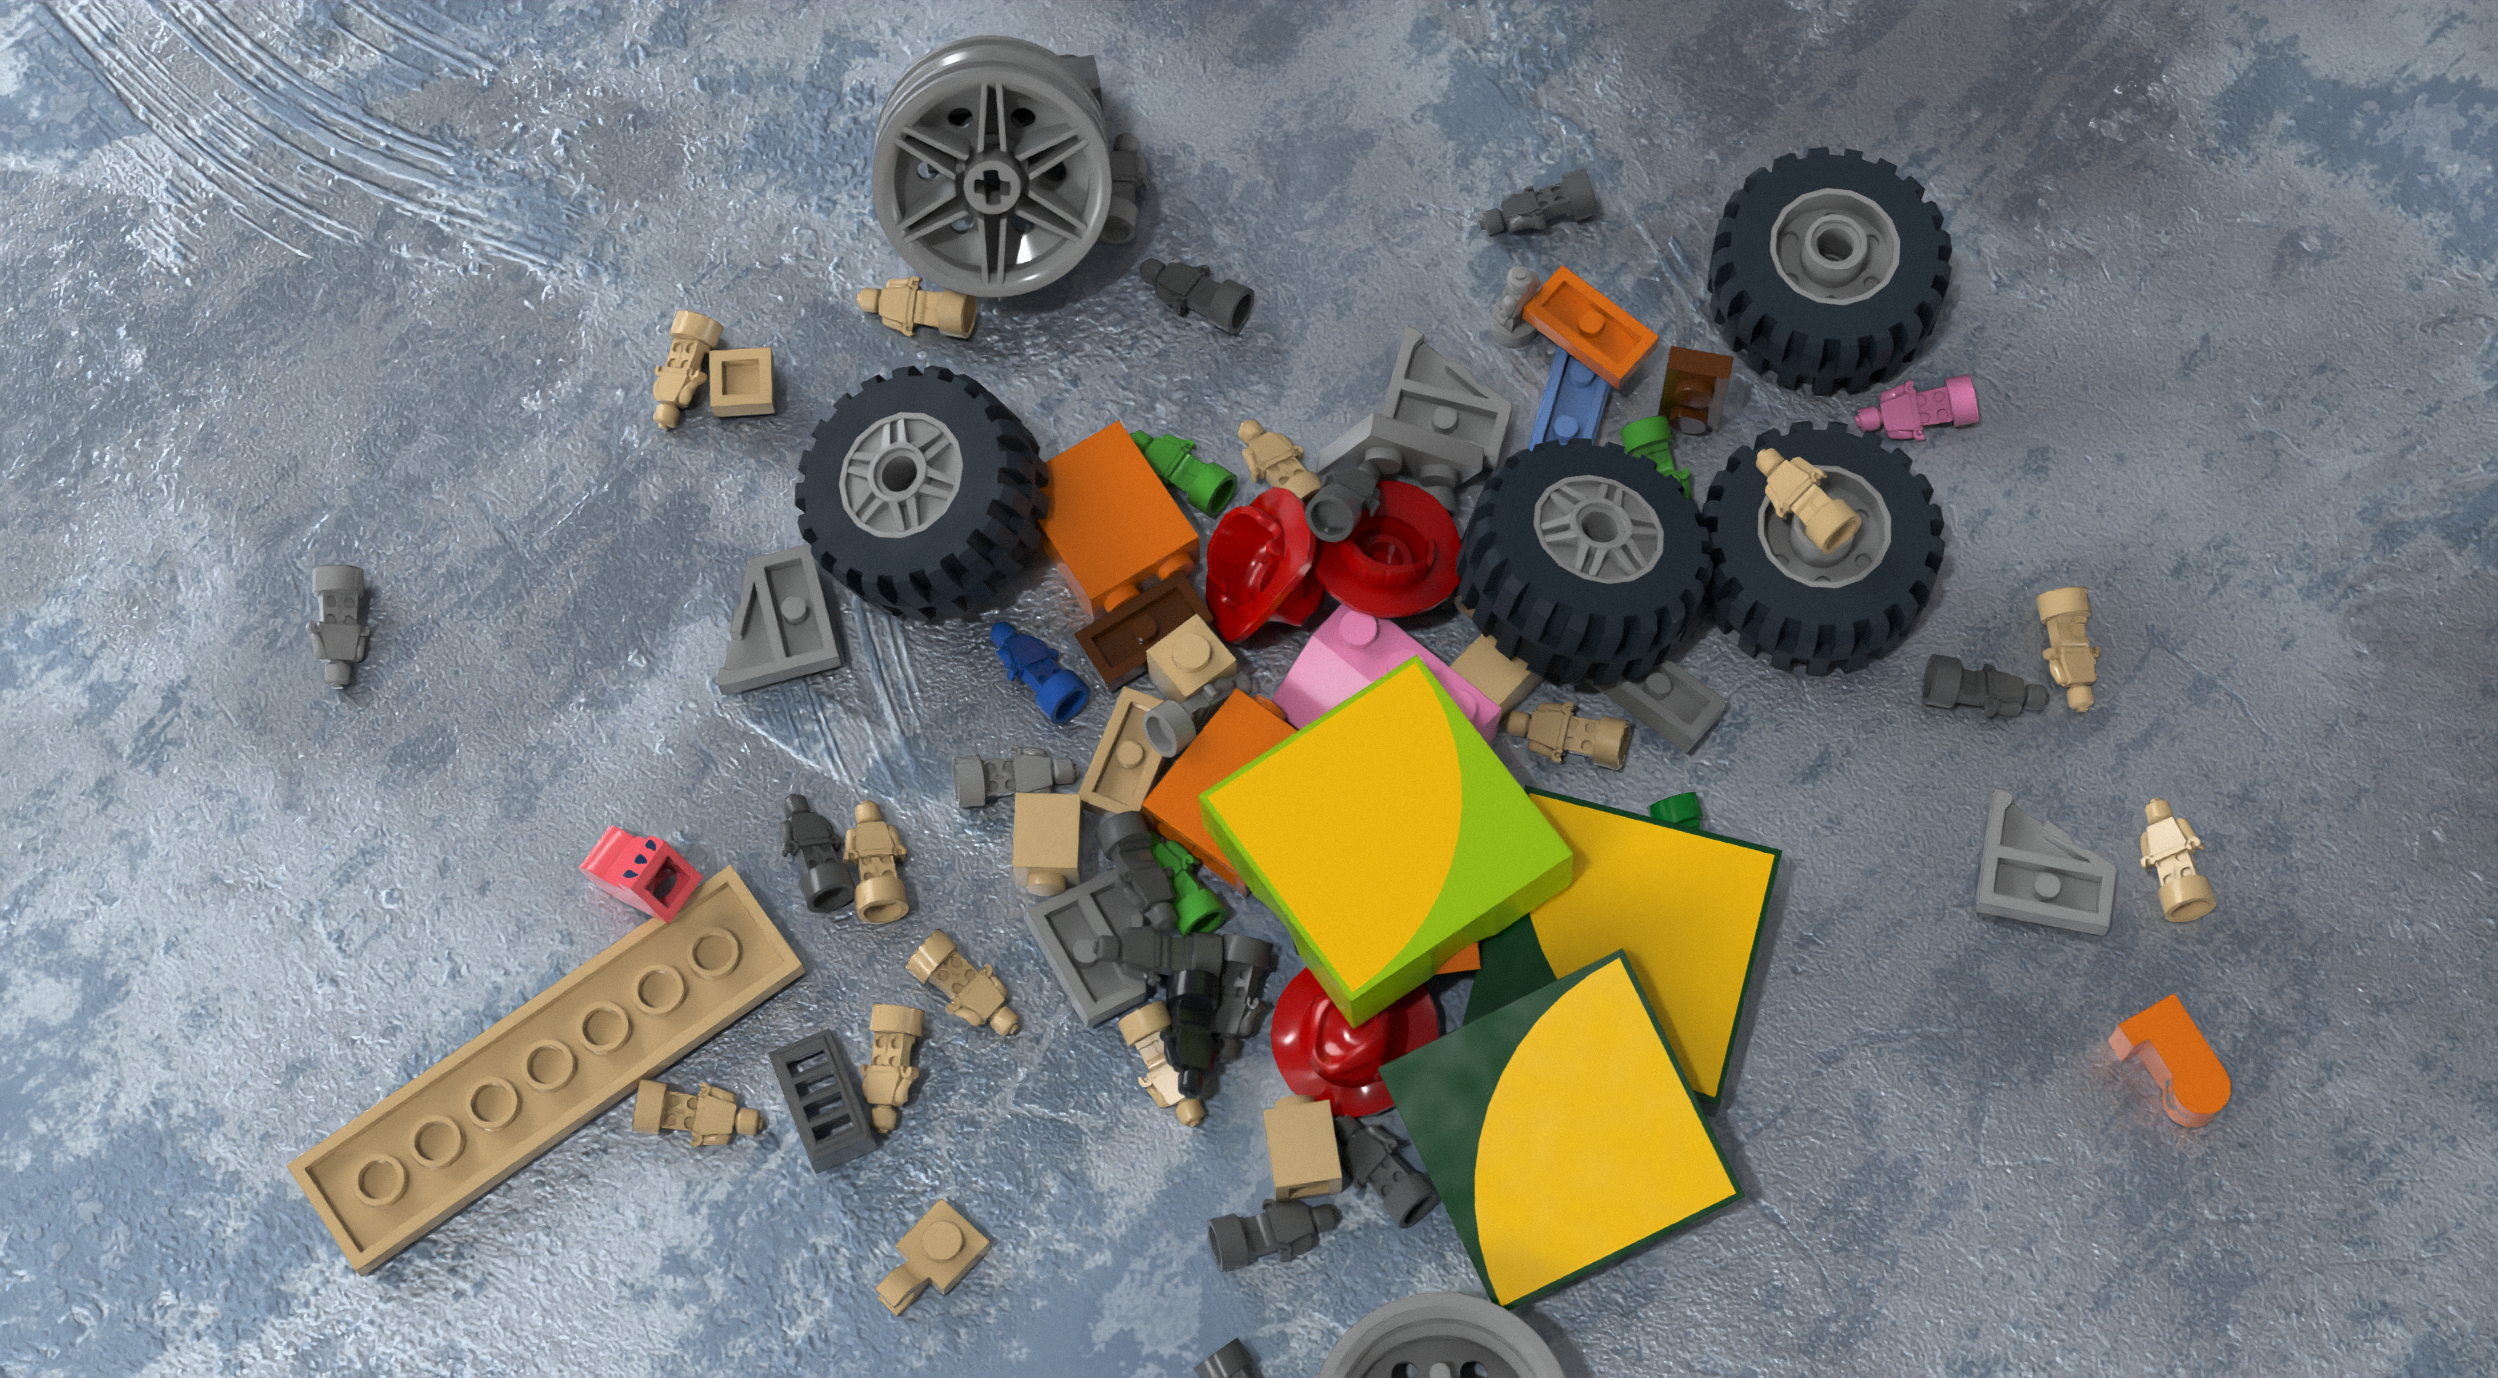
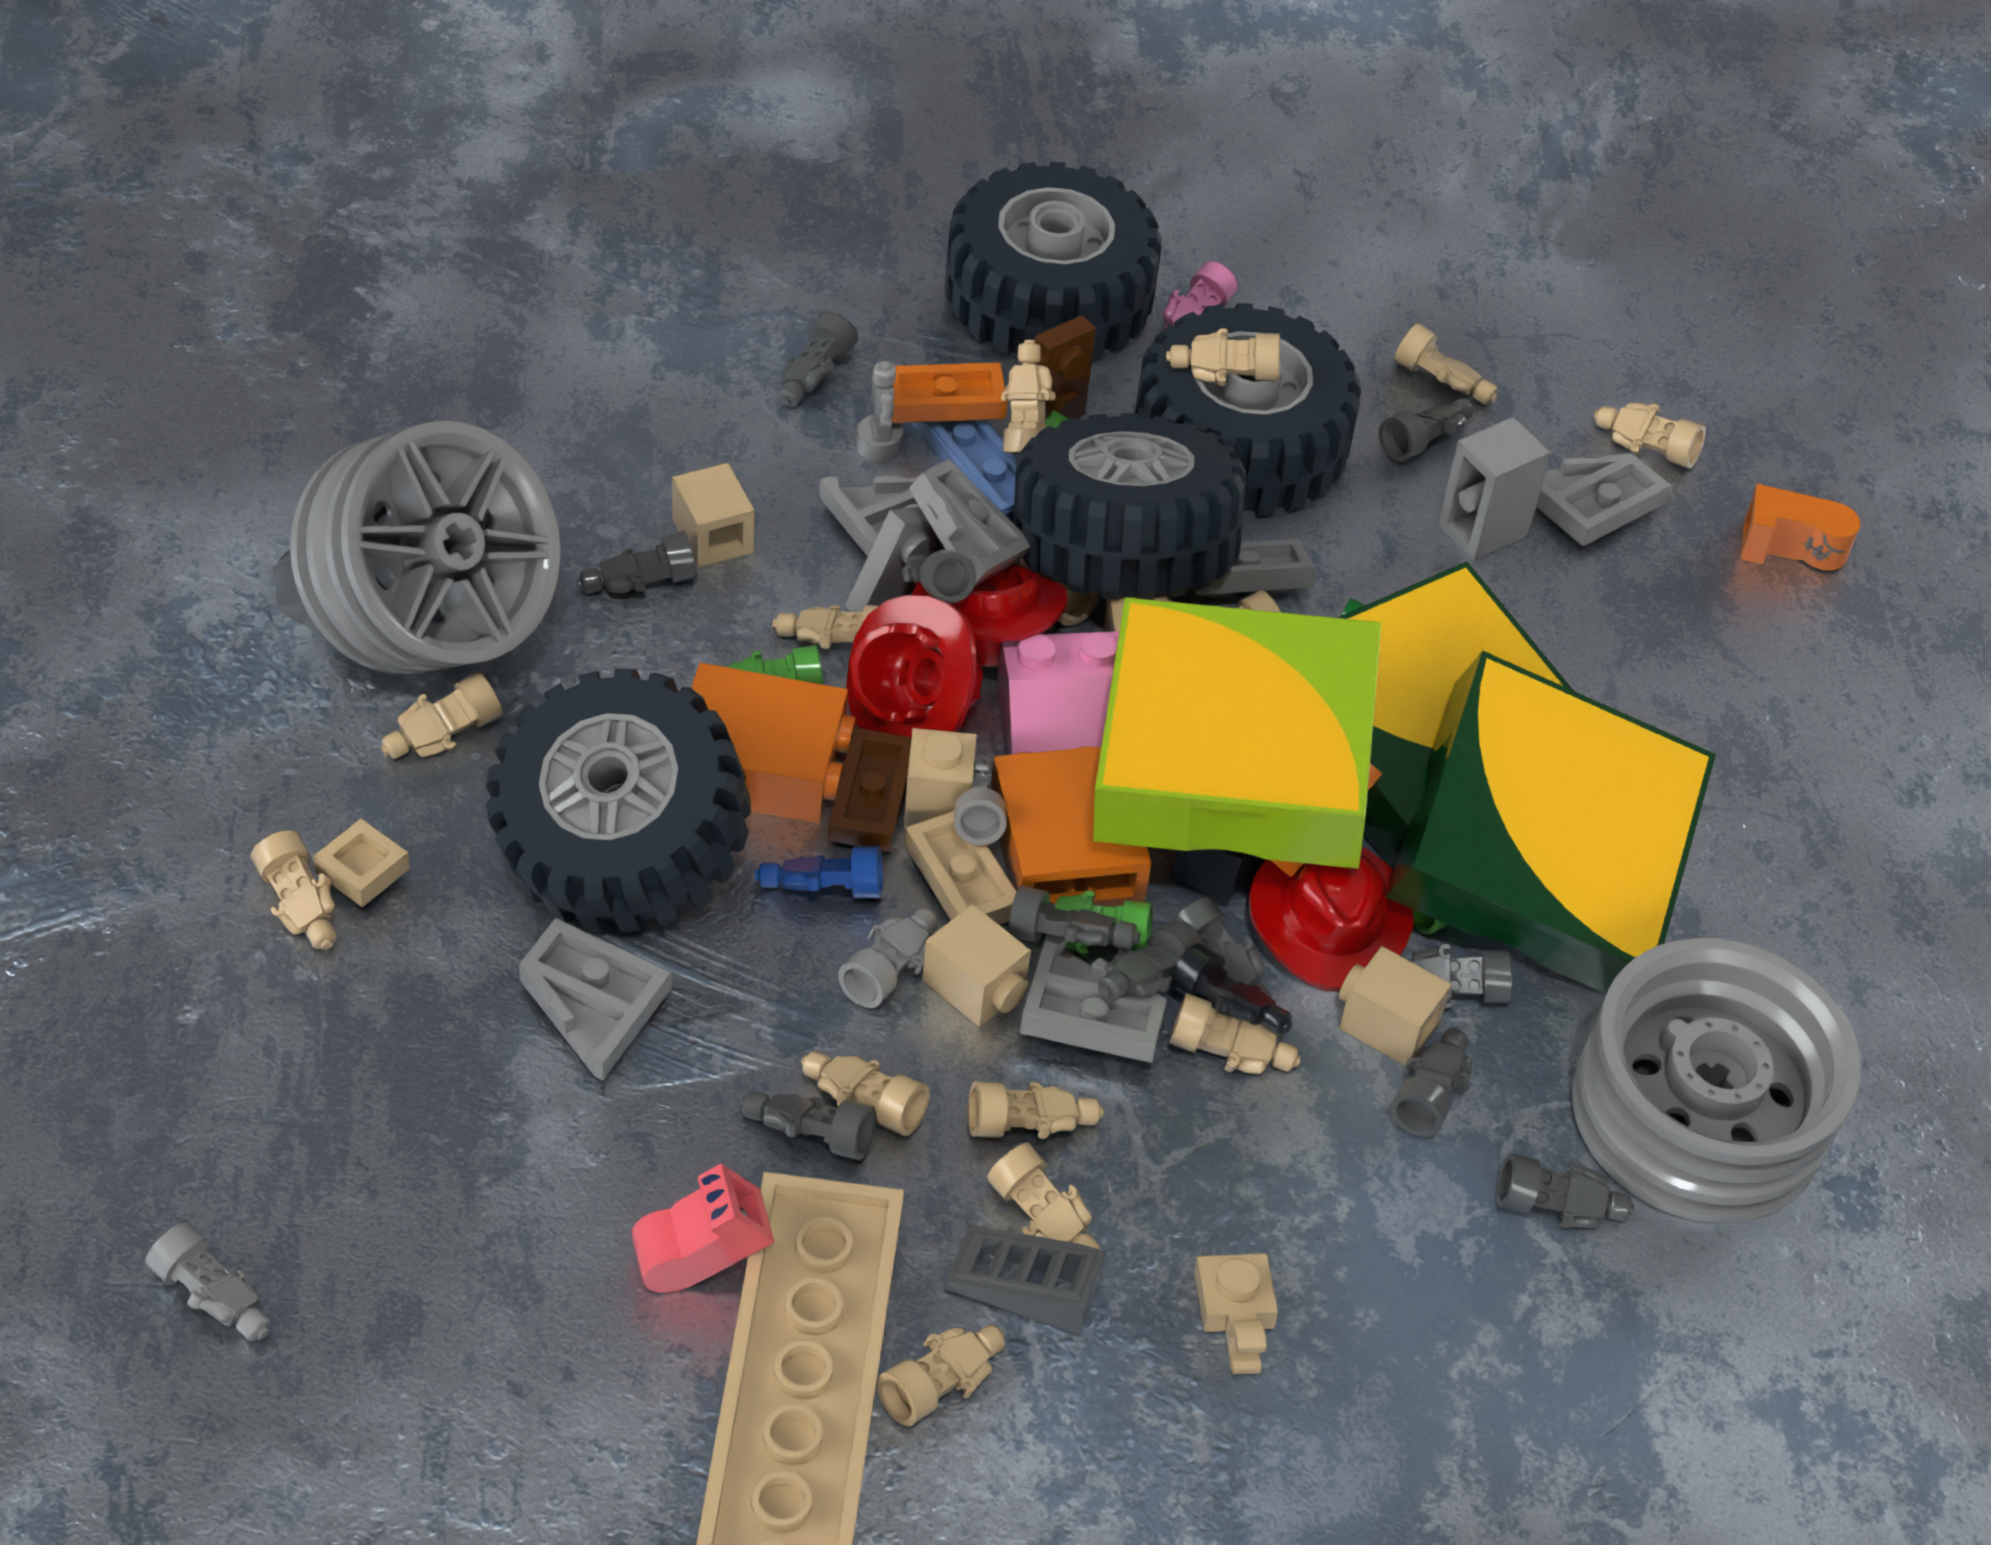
camera: 55 degrees left, 20 degrees down
none -> tan brick [672,463,755,568]
none -> light grey wing [909,459,1031,587]
none -> tan piece [1001,340,1056,454]
none -> light grey brick [1438,416,1551,561]

